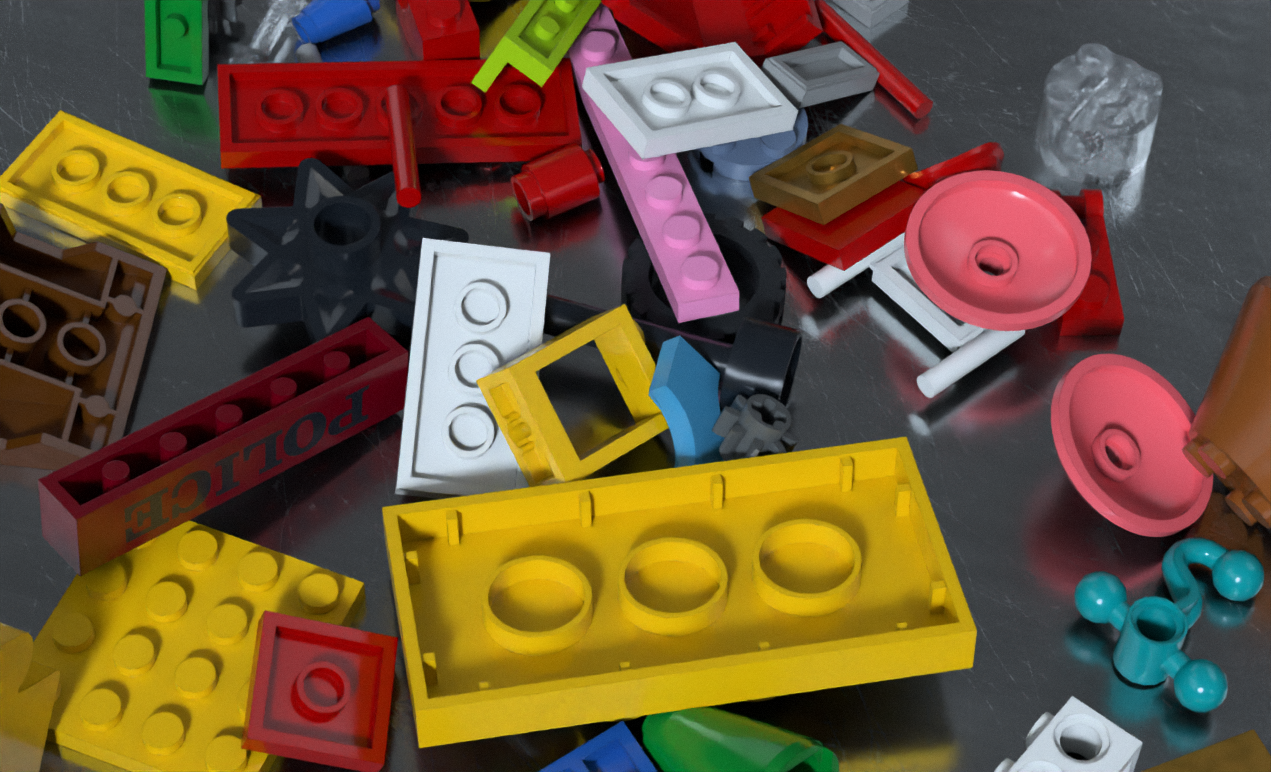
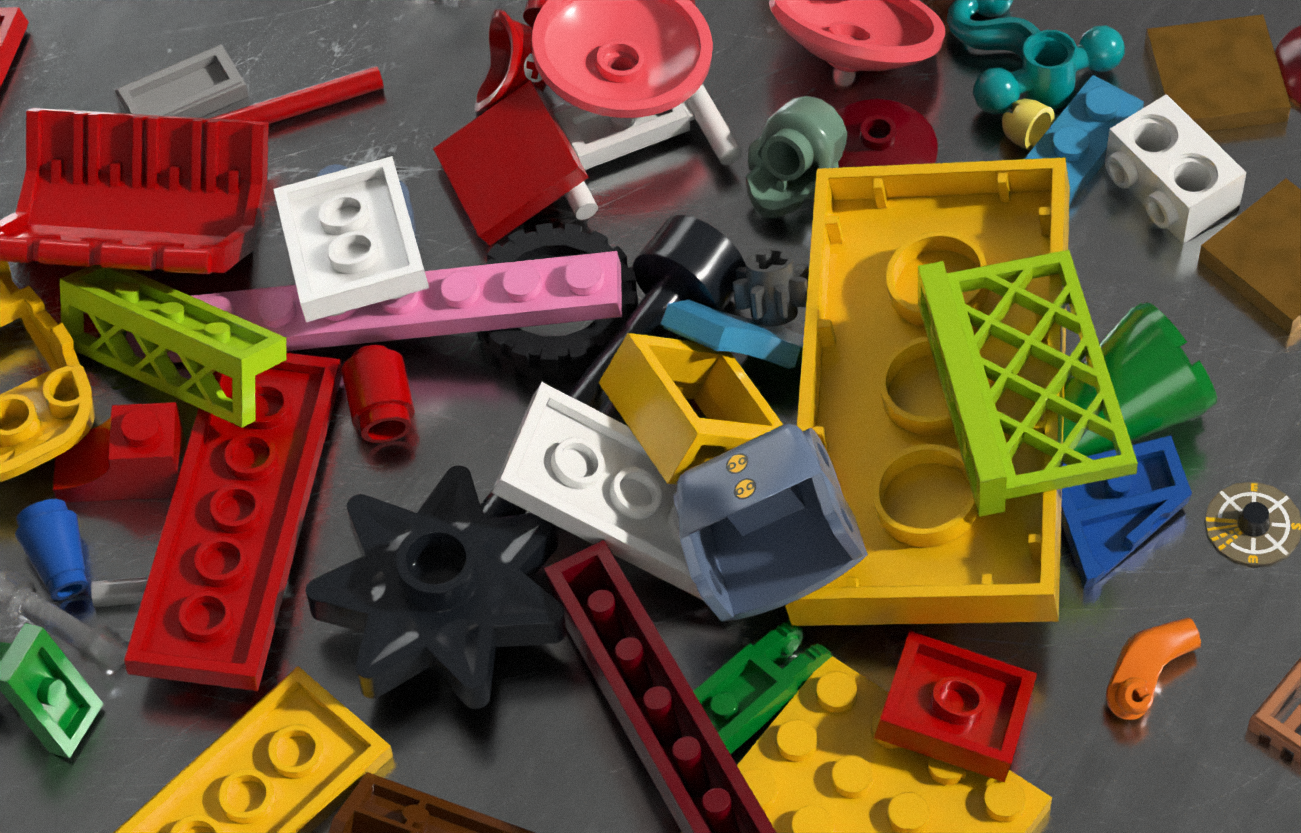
camera: 70 degrees left, 5 degrees up
red bar [385,85,421,208] -> none
pearl gold tile [748,124,918,225] -> none
light grey tile [761,41,880,109] -> none
none -> sand blue piece [673,423,868,622]
none -> green hinge [693,620,833,754]
none -> sand green head [746,96,847,218]
none -> dark red dish [837,99,938,168]
none -> lime fence [918,250,1138,517]
none -> light yellow hinge [1002,98,1055,151]
none -> dark azure plate [1024,75,1144,207]

